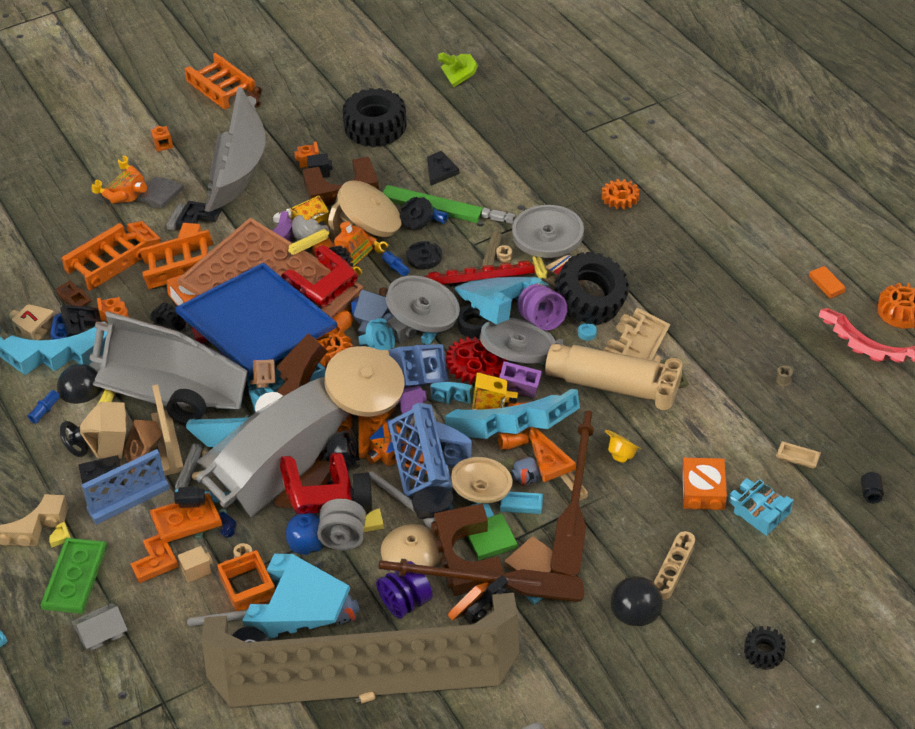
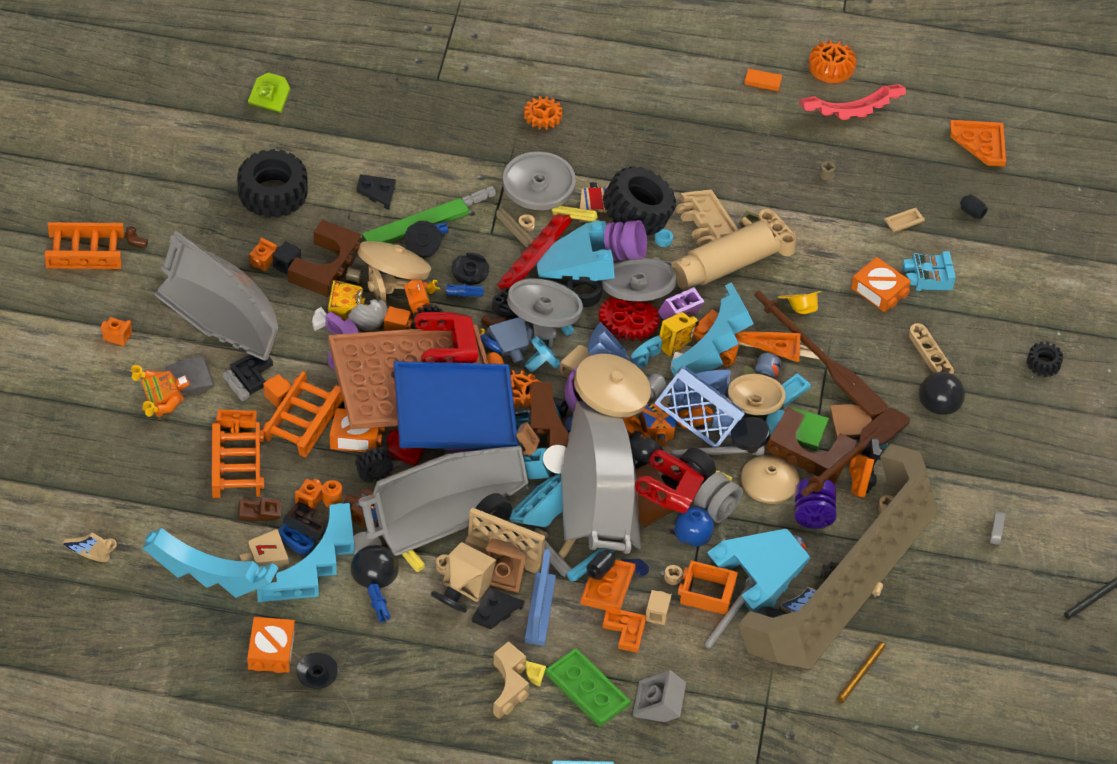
camera: 55 degrees left, 5 degrees up
light yellow axle [288,229,329,255] -> none

